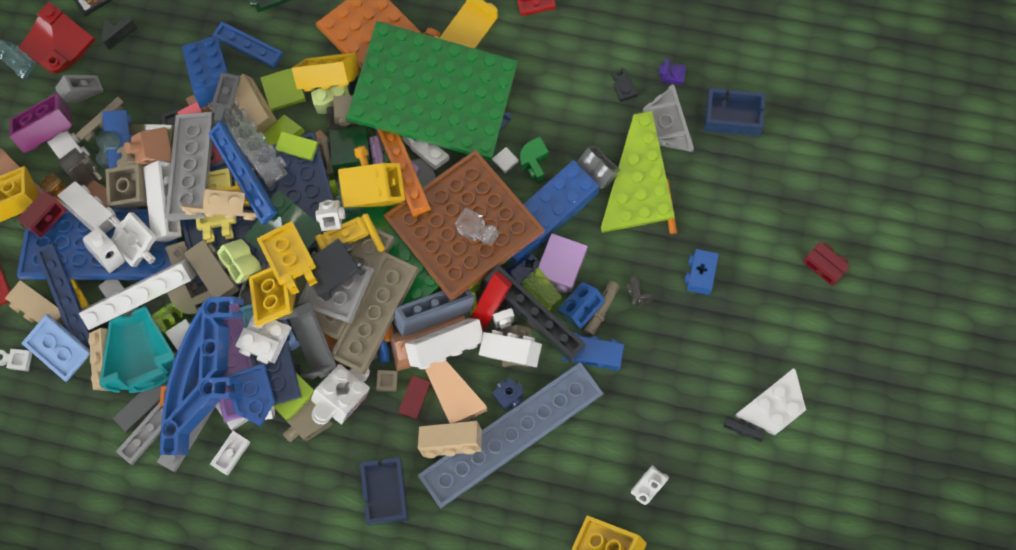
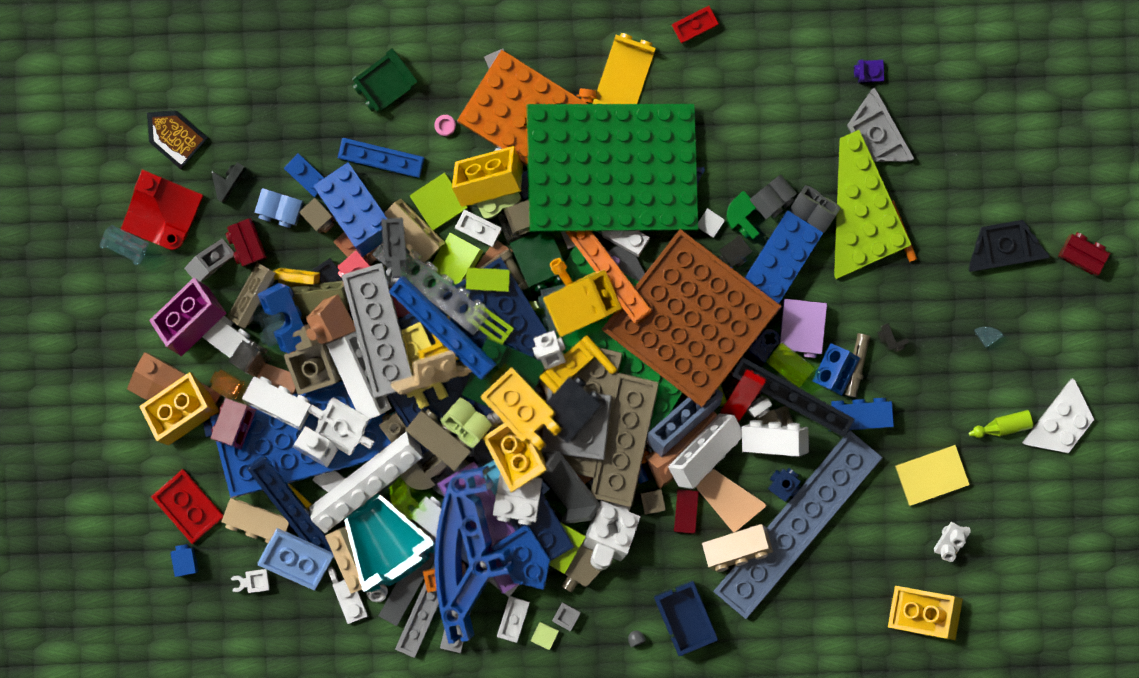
camera: 15 degrees left, 15 degrees up
lavender axle [369,136,384,164] -> none
clear brick [455,207,499,245] -> none
black plate [611,68,638,102] -> none
blue brick [684,249,719,295] -> none
dark blue piece [704,88,766,136] -> none
black pin [723,416,766,442] -> none
none -> dark red brick [225,218,267,267]
none -> medium blue brick [255,188,304,228]
none -> yellow panel [273,268,320,287]
none -> blue plate [284,154,324,197]
none -> dark tan brick [299,198,335,233]
none -> white hinge [328,567,368,624]
none -> white plate [366,584,388,602]
none -> bright pink tile [435,115,456,136]
none -> white plate [455,210,502,248]
none -> lime tile [467,303,514,344]
none -> yellowish green tile [531,622,559,650]
none -> light grey plate [552,602,581,631]
none -> dark grey hinge [628,630,646,648]
none -> clear smoke brick [718,235,752,268]
none -> dark grey brick [750,174,797,219]
none -> light yellow tile [895,445,969,506]
none -> black wing [968,220,1050,272]
none -> lime wheel [969,410,1033,438]
none -> clear light blue tile [974,327,1003,348]

